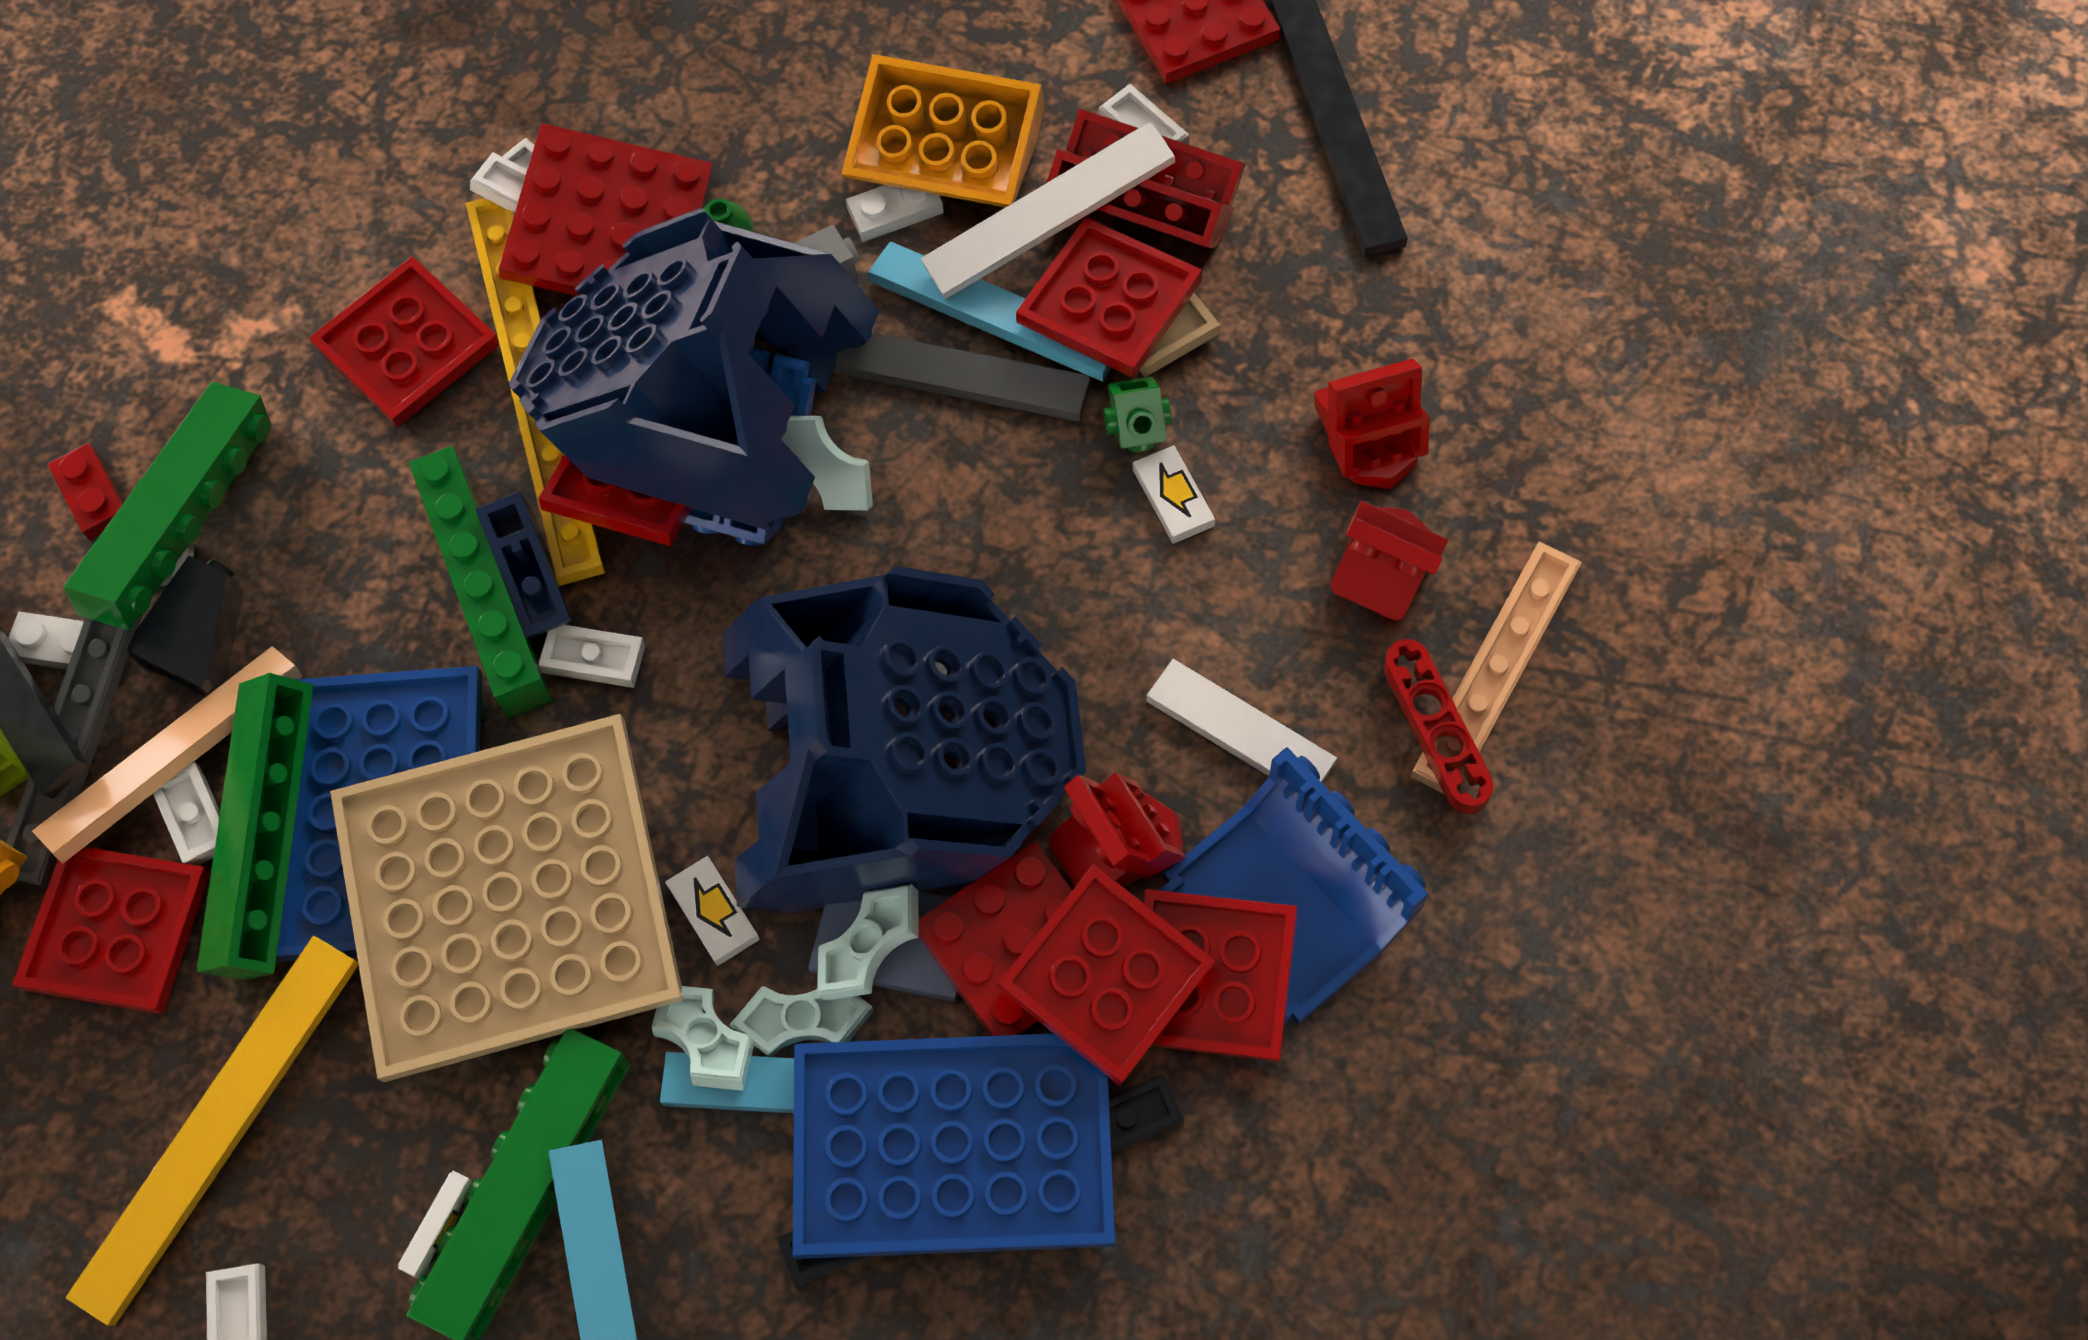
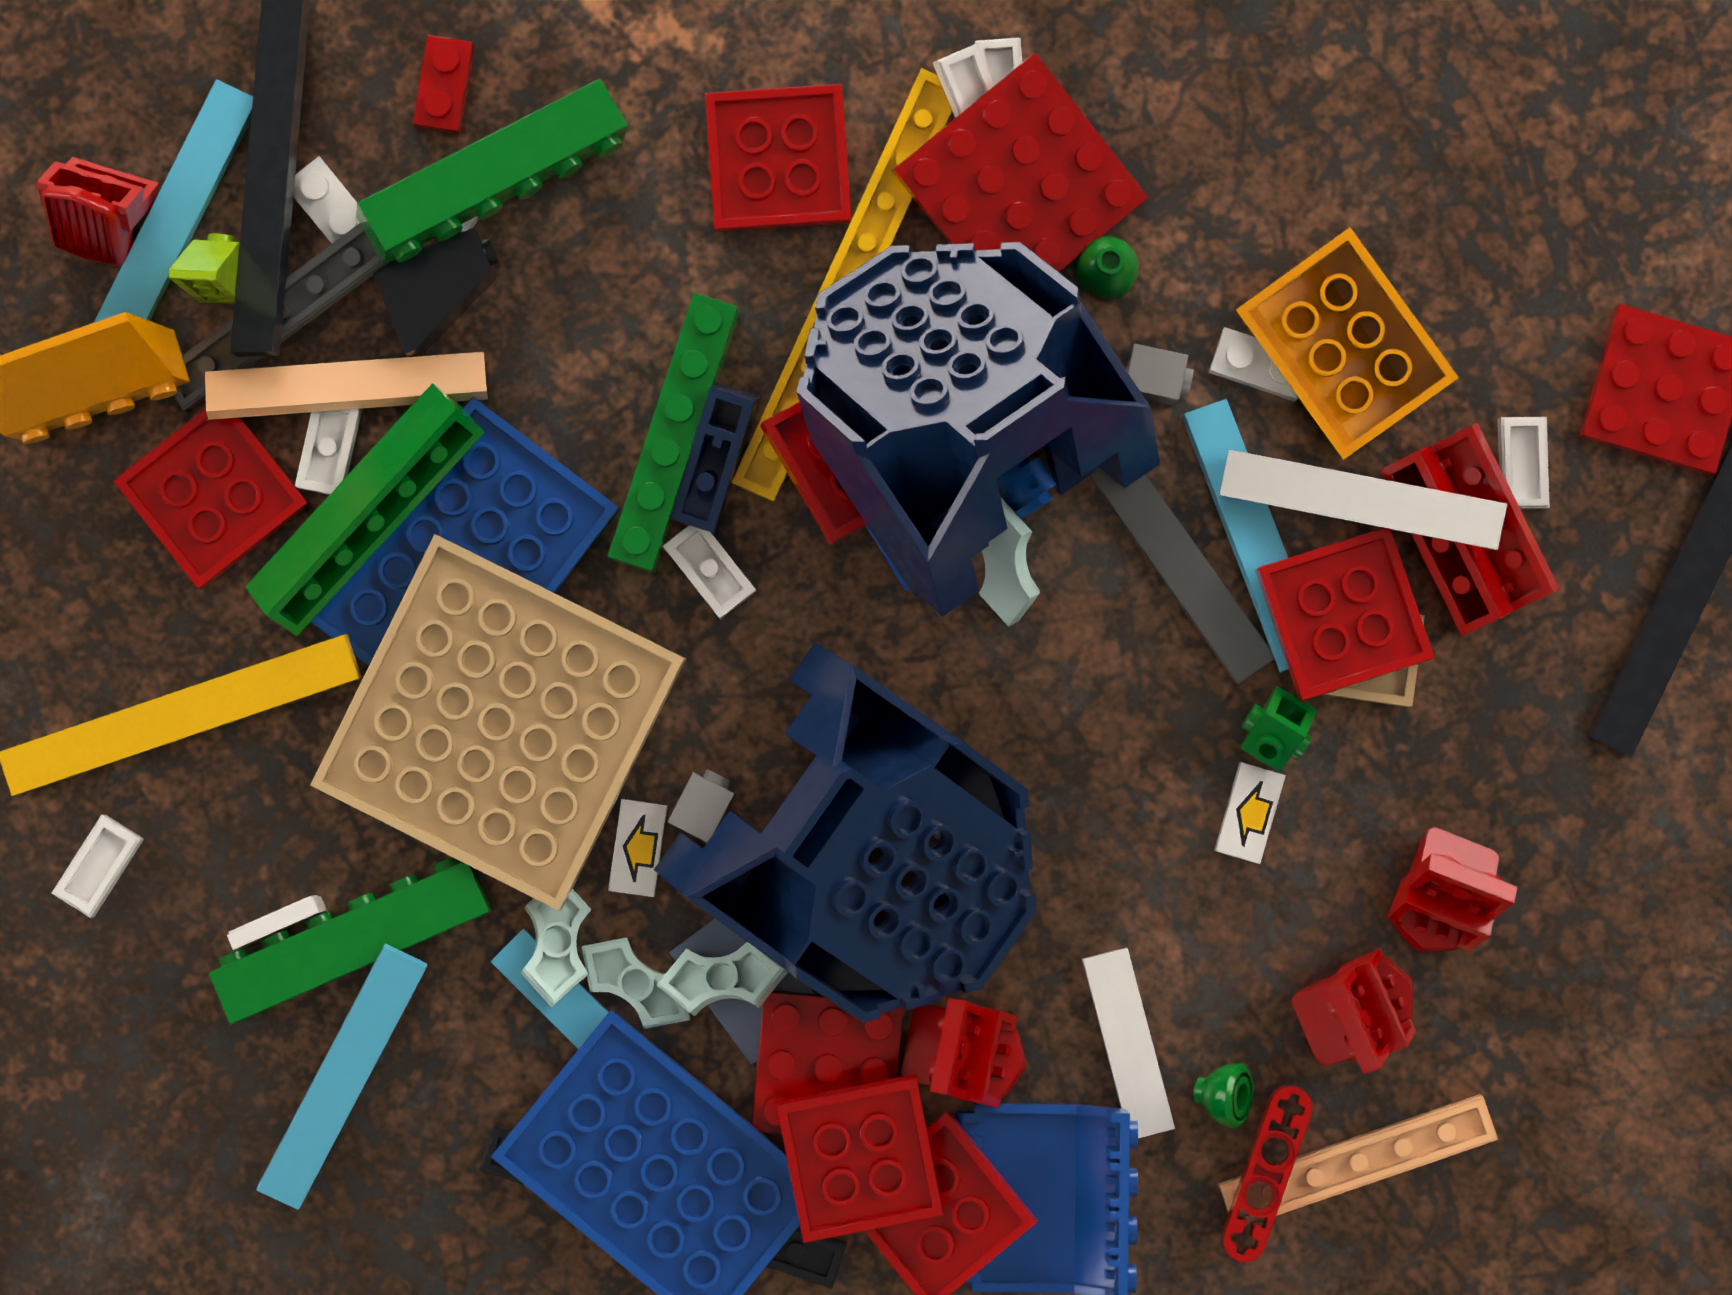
camera: 35 degrees right, 20 degrees up
none -> light grey brick [668,769,736,842]
none -> green brick [1194,1063,1253,1129]

